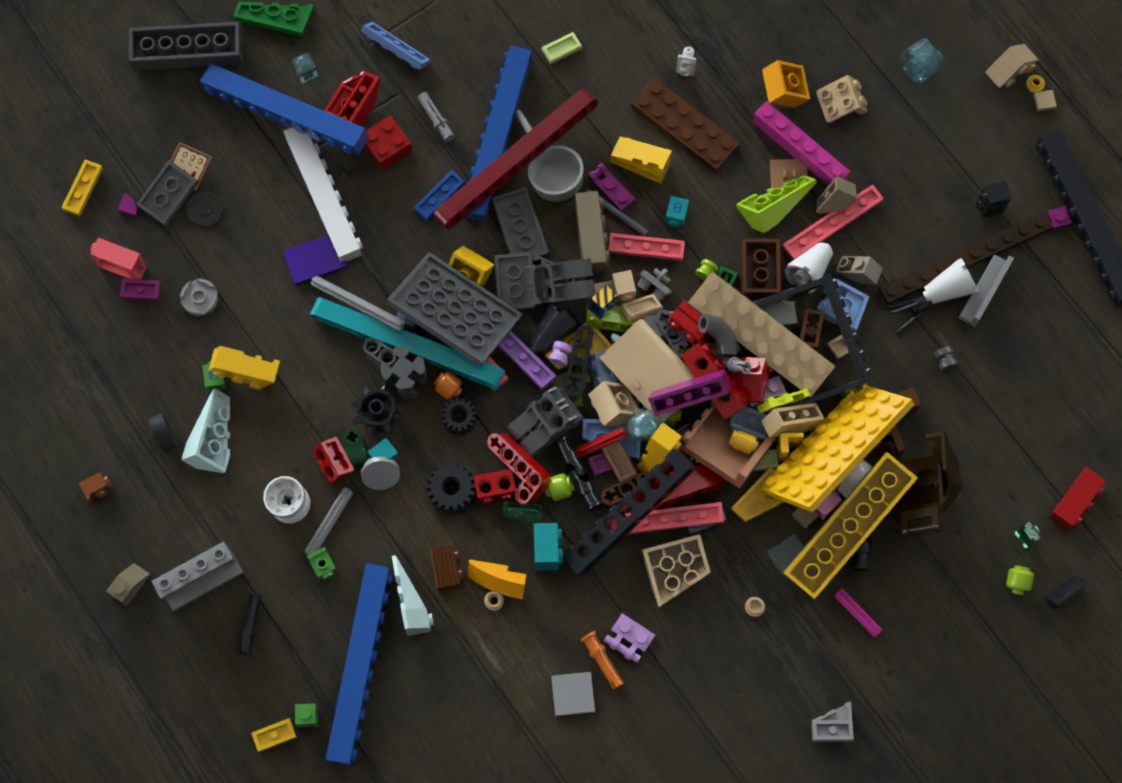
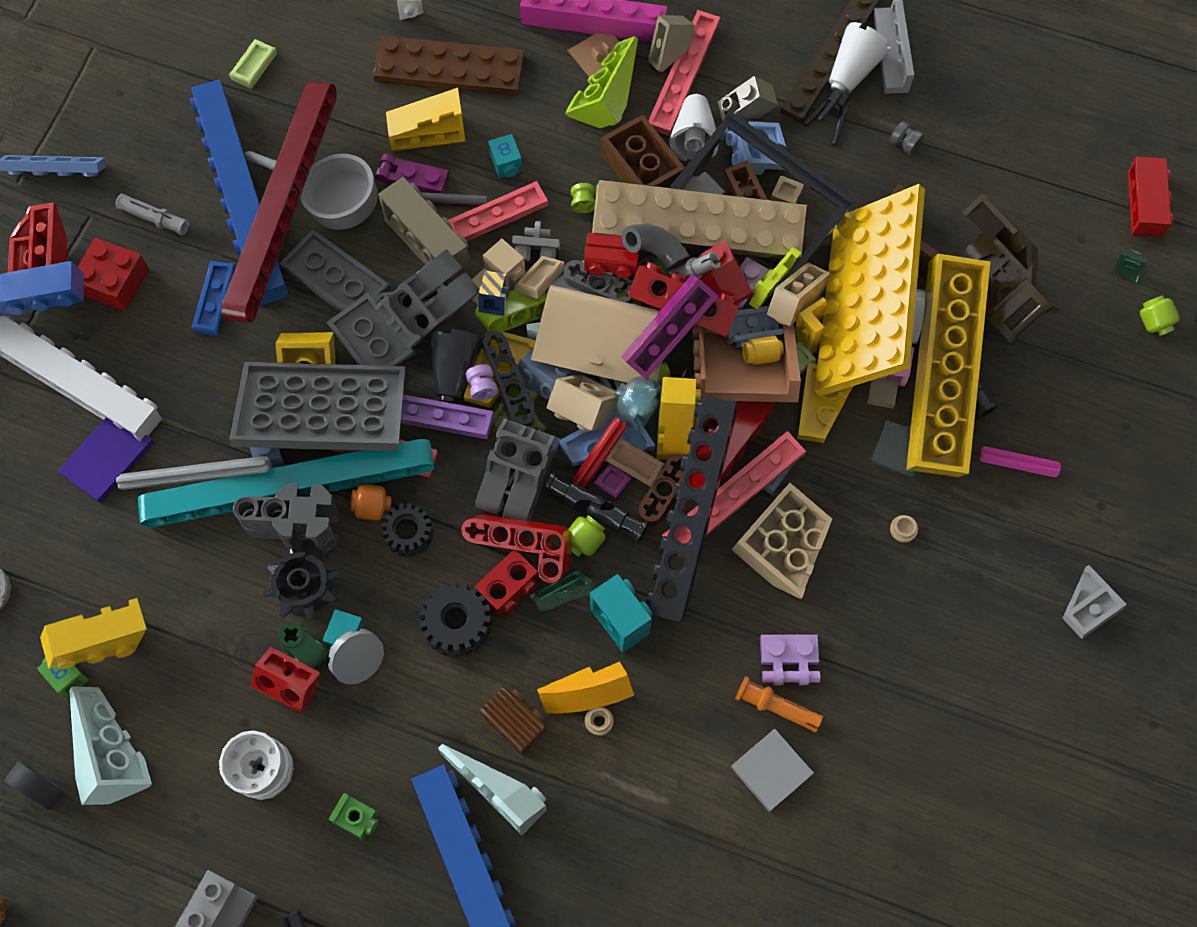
camera: 35 degrees left, 5 degrees down
light grey axle [305,487,353,555] -> none

